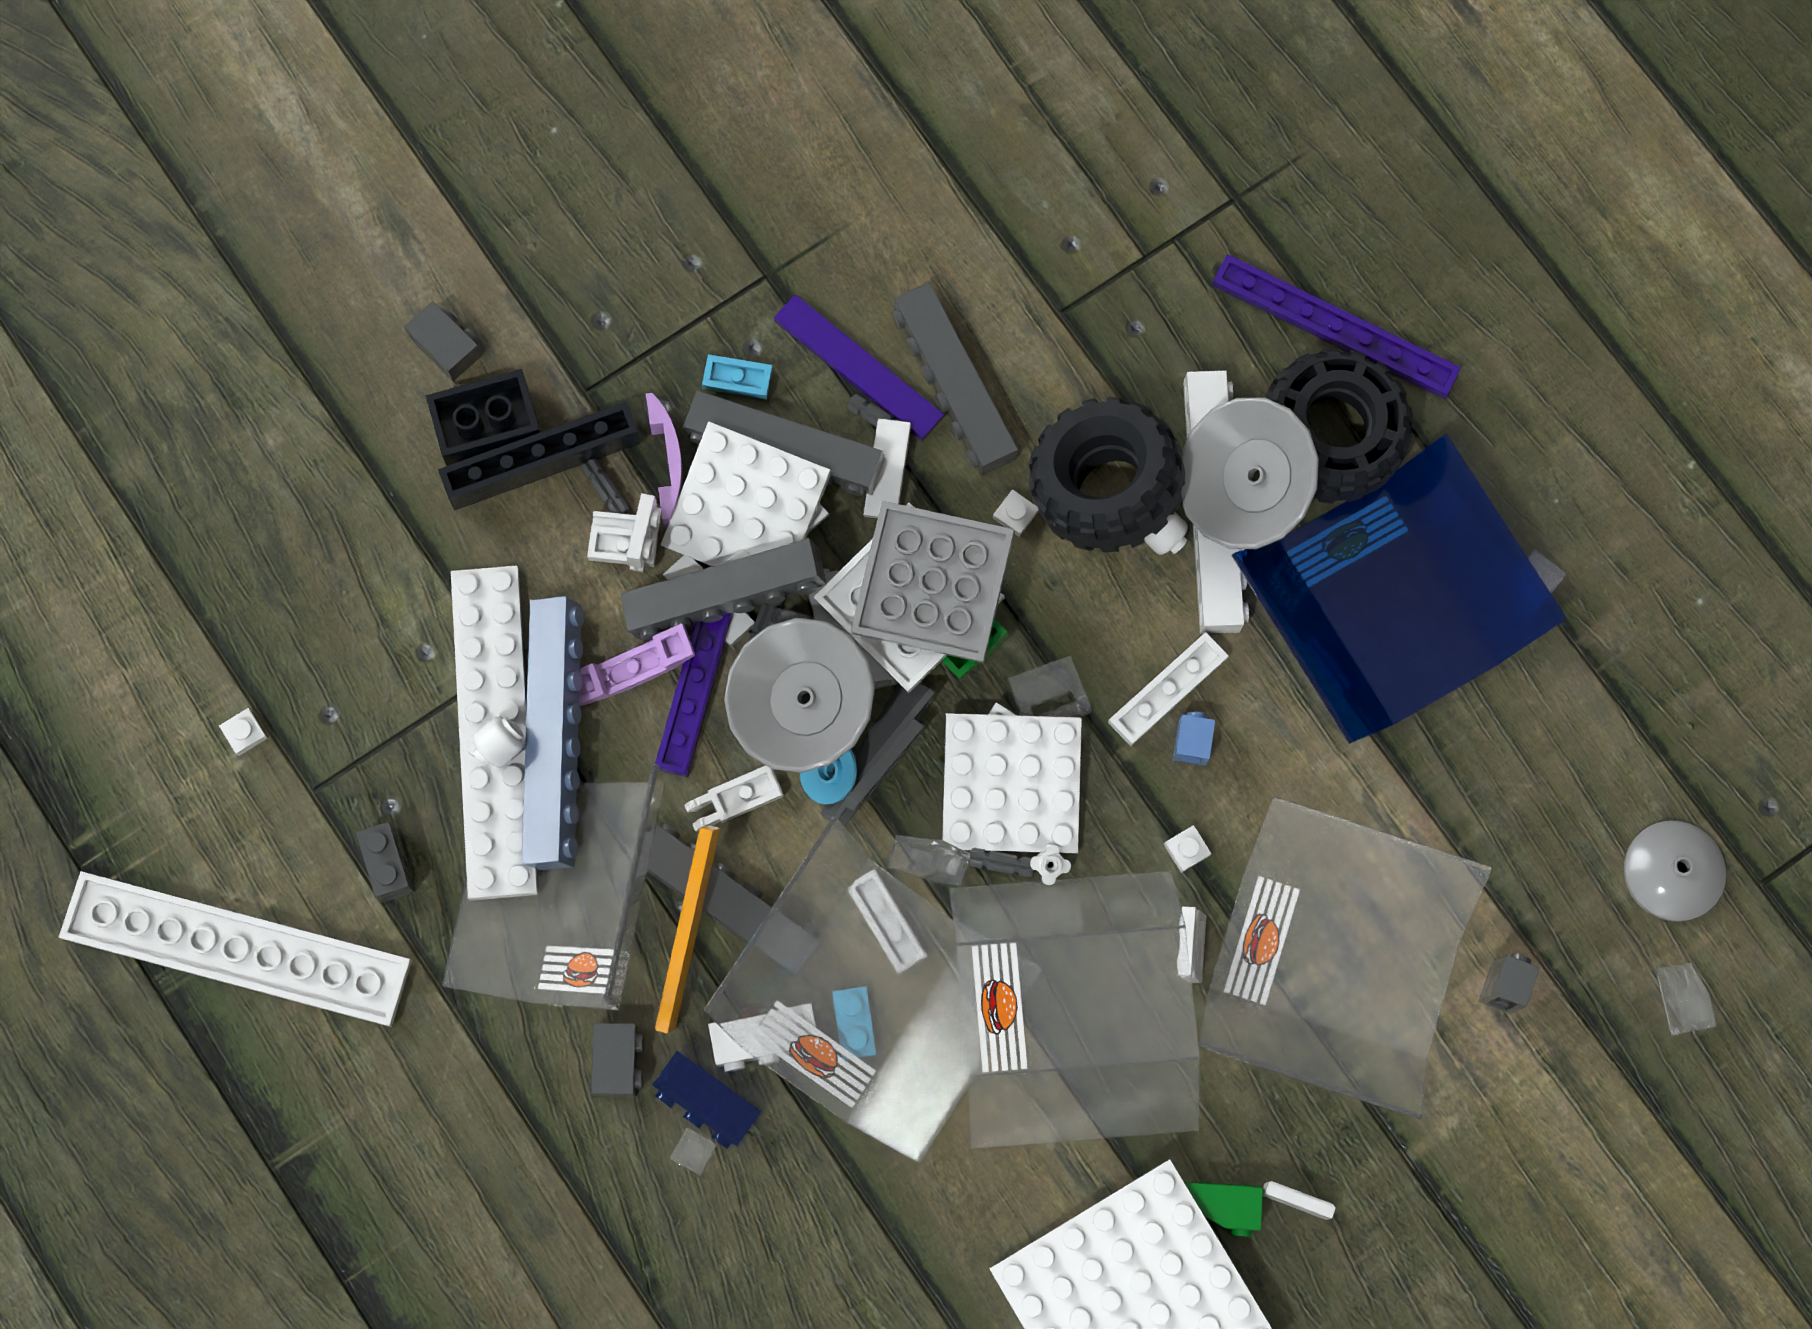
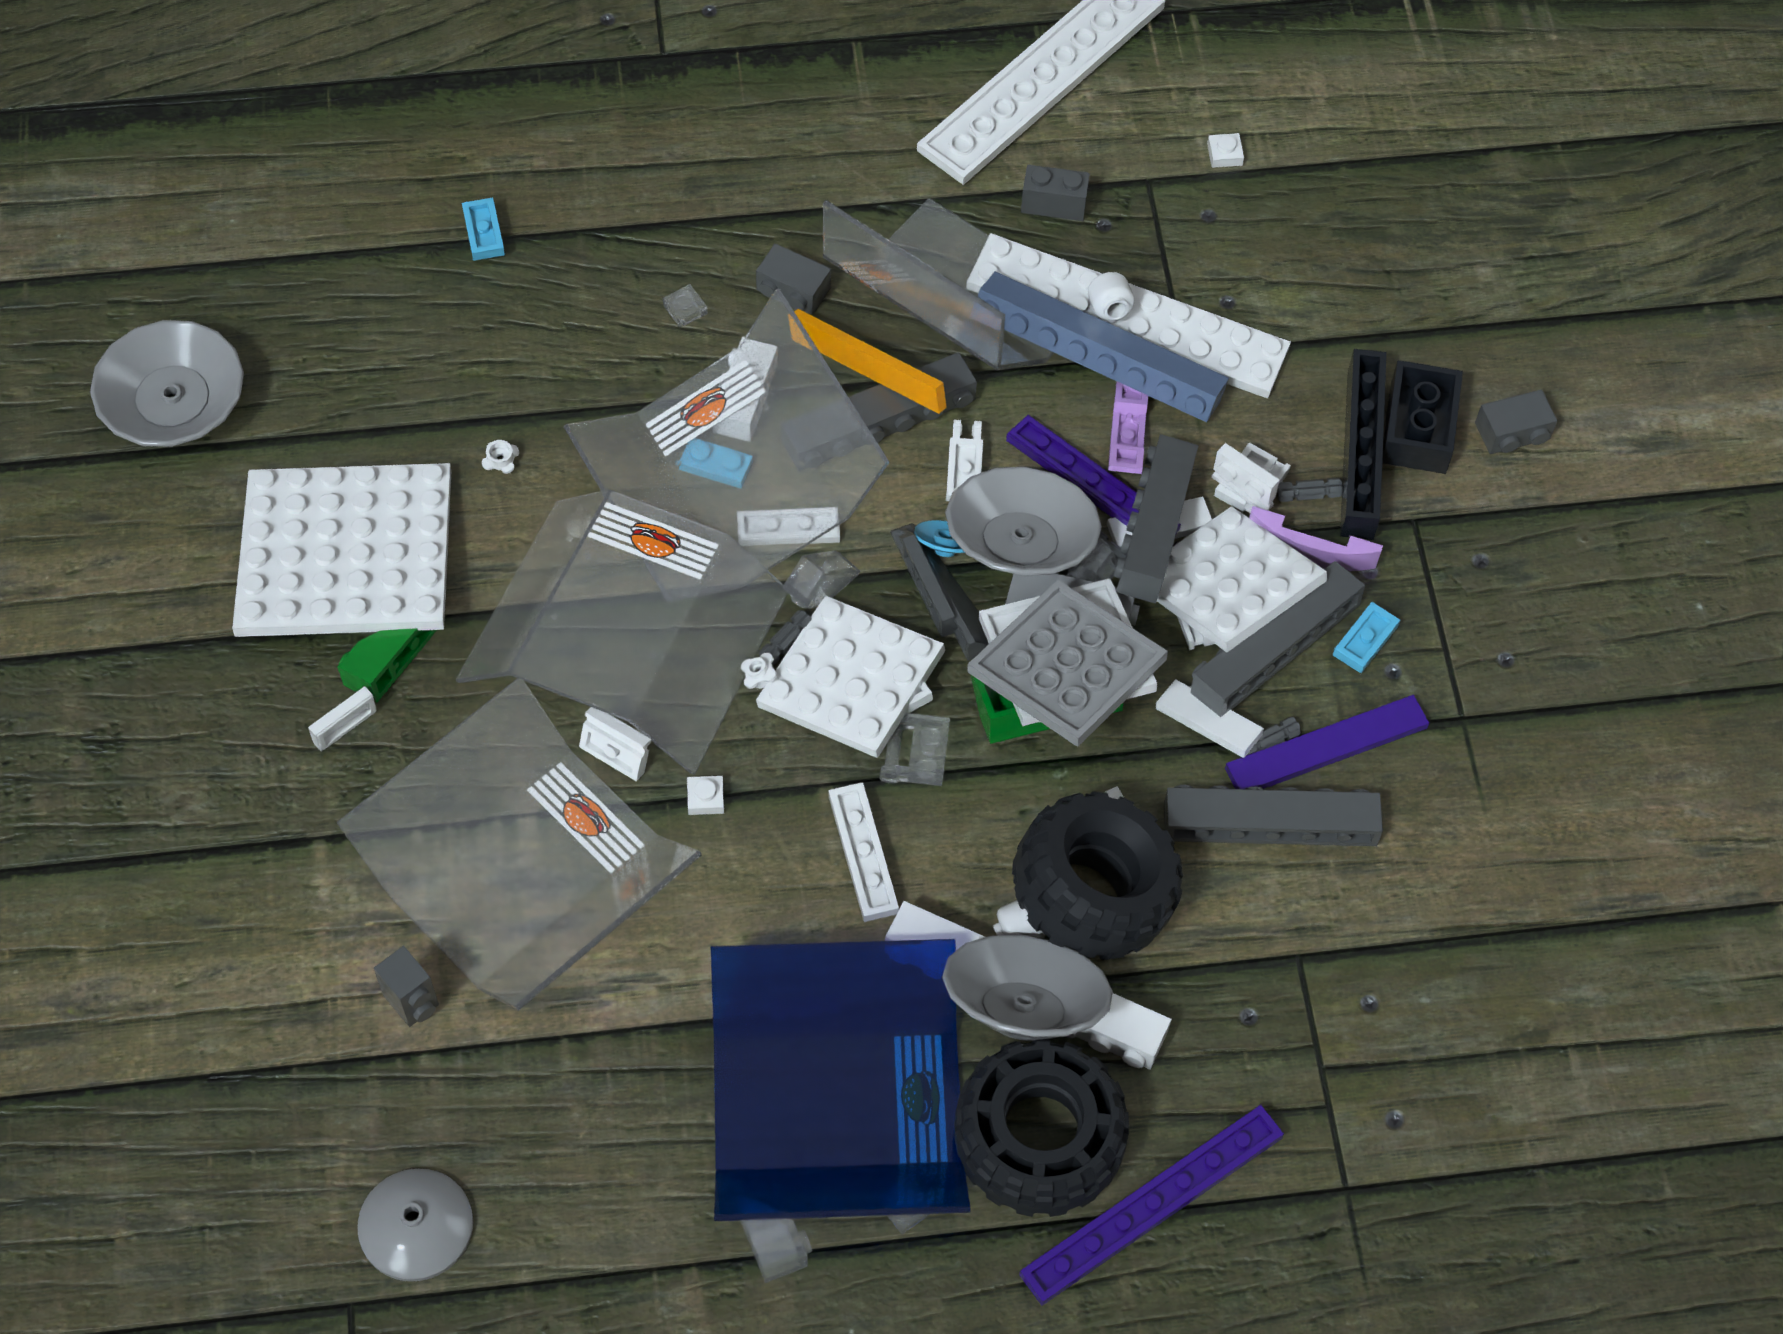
camera: 120 degrees right, 15 degrees down
clear blue brick [652,1051,763,1149] -> none
medium blue brick [1173,712,1215,766] -> none
clear slope [1656,963,1717,1036] -> none
none -> white plate [482,440,519,474]

